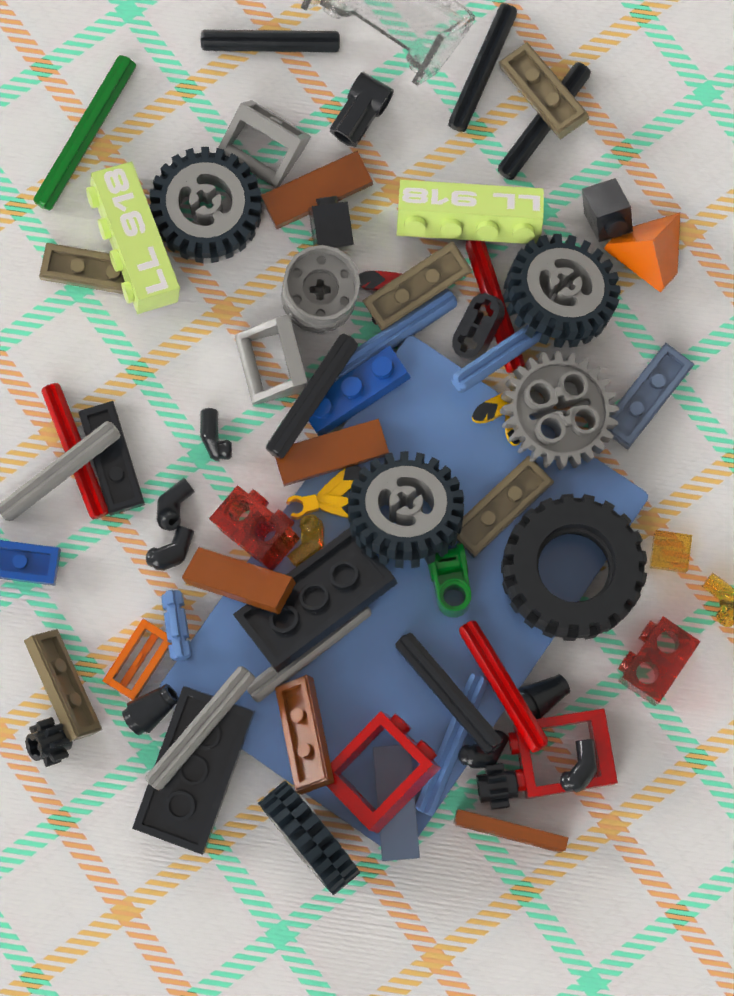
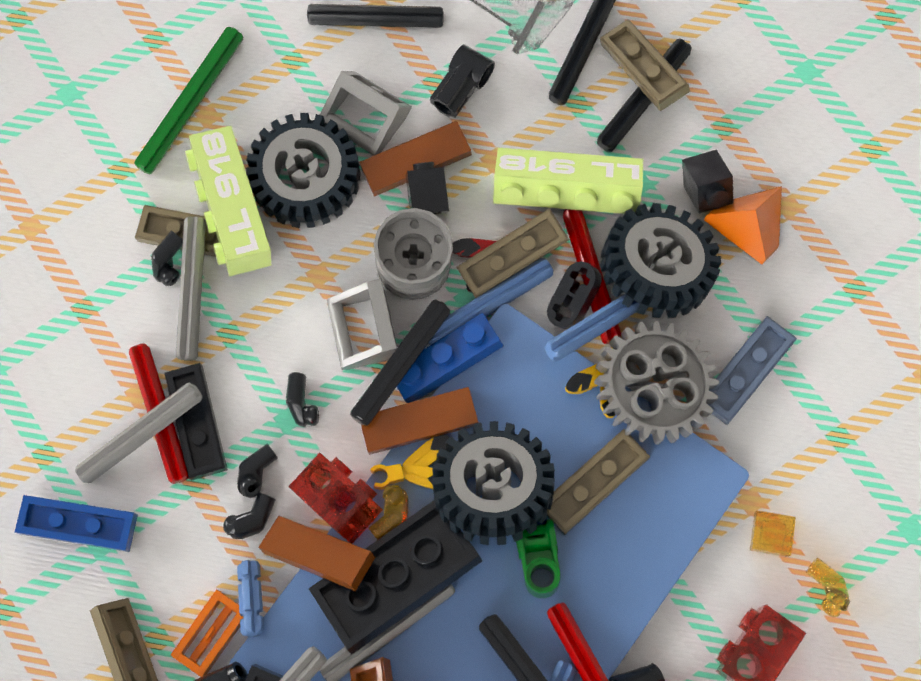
camera: 10 degrees right, 5 degrees down
black tyre [501,493,647,641] -> none
none -> black arm [151,230,183,286]
none -> light grey axle [176,217,206,361]

